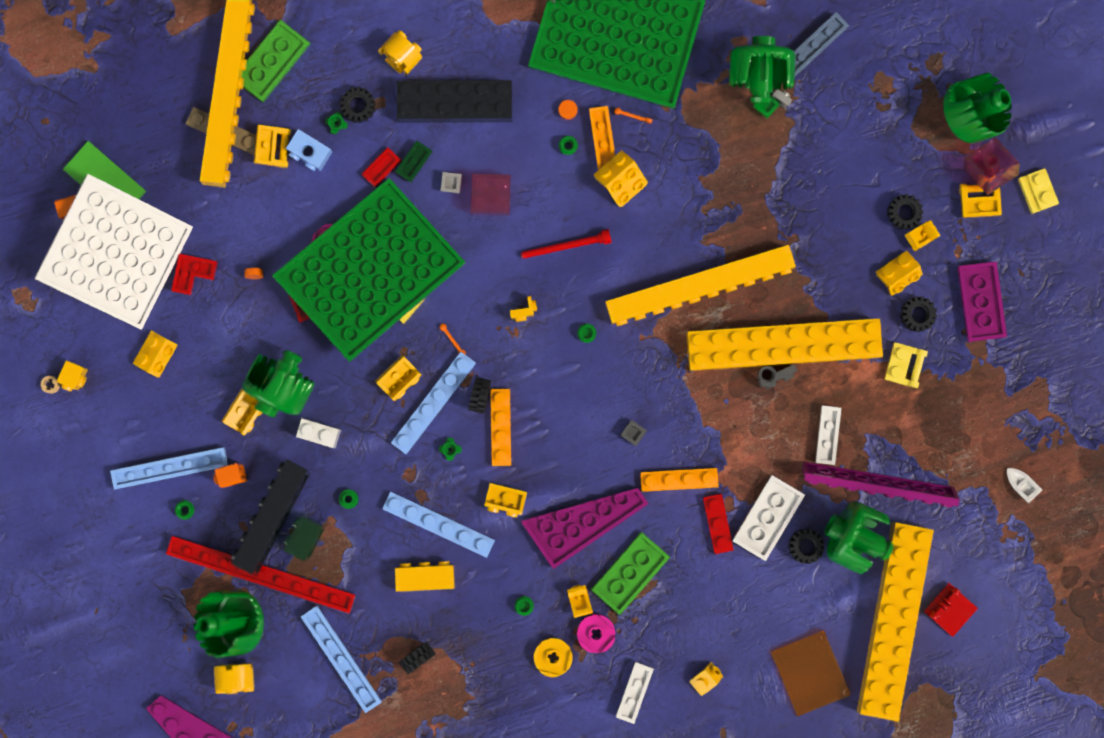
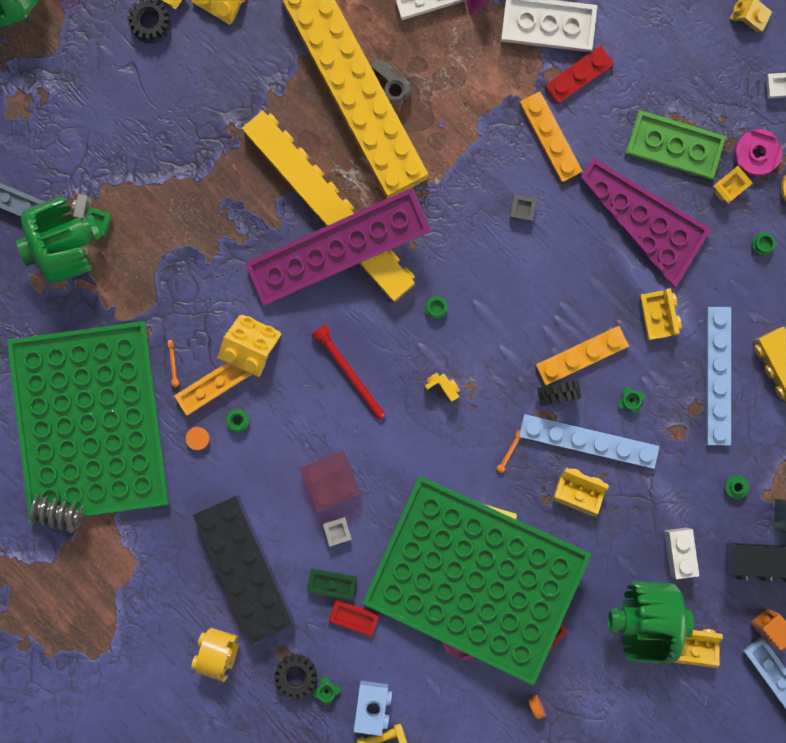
camera: 110 degrees left, 0 degrees up
none -> magenta plate [245,188,431,306]

